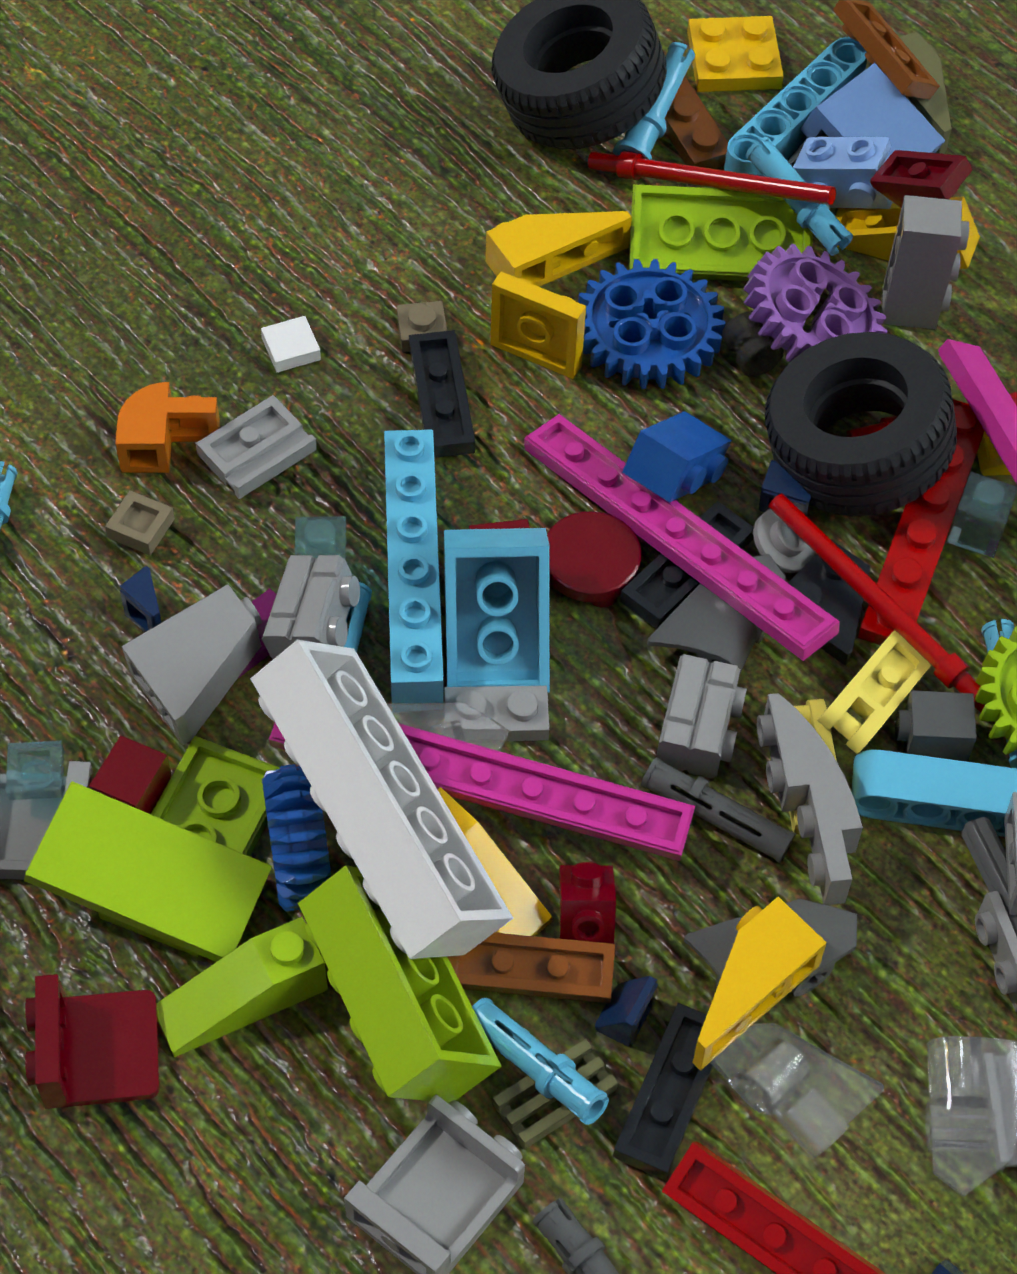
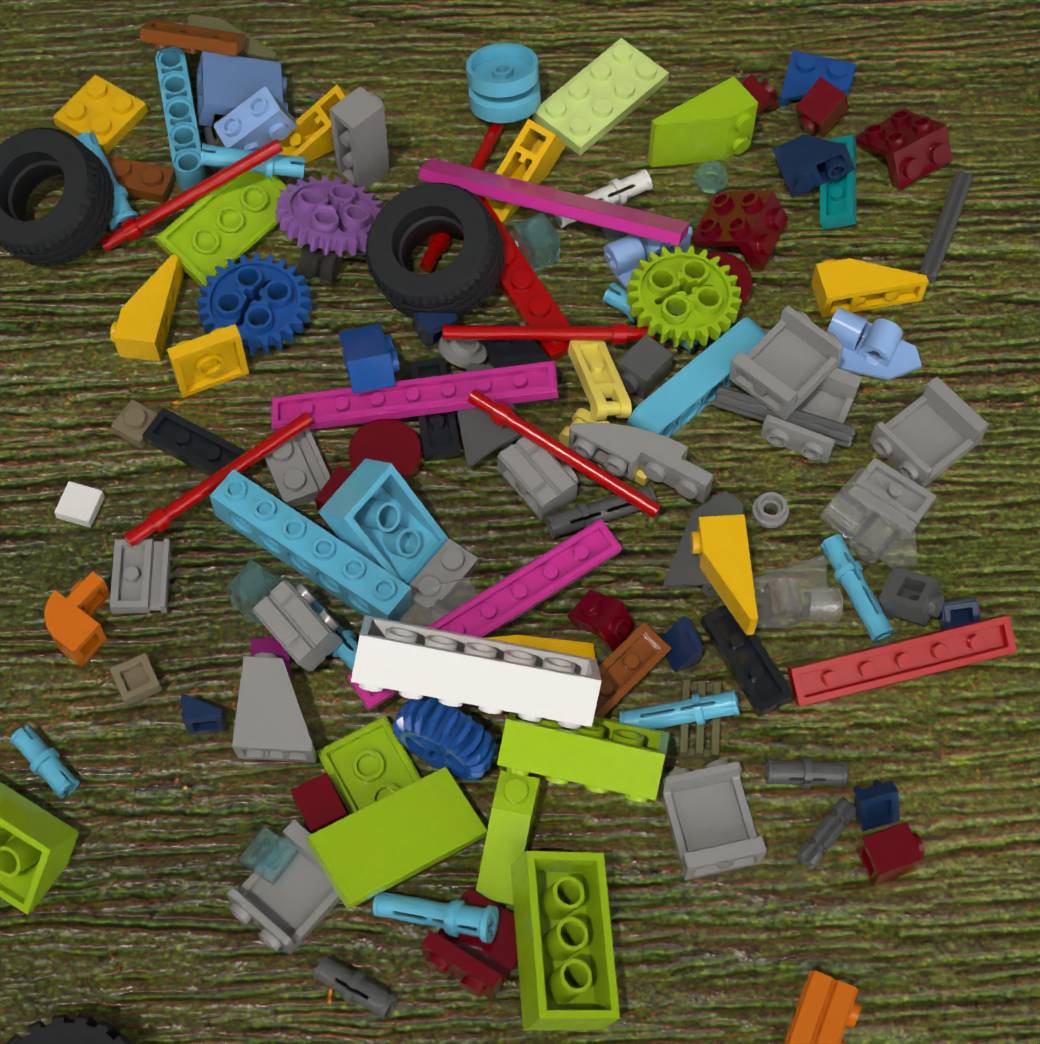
camera: 50 degrees left, 5 degrees up
dark red slope [870,150,973,208] -> none
none -> red bar [123,412,314,547]
none -> light grey plate [264,427,331,508]
none -> medium azure pin [373,891,499,944]
none -> red bar [467,389,661,518]
none -> lime brick [511,851,620,1031]
none -> light grey plate [752,492,789,528]
none -> medium azure pin [820,534,894,643]
none -> dark grey brick [879,567,944,626]

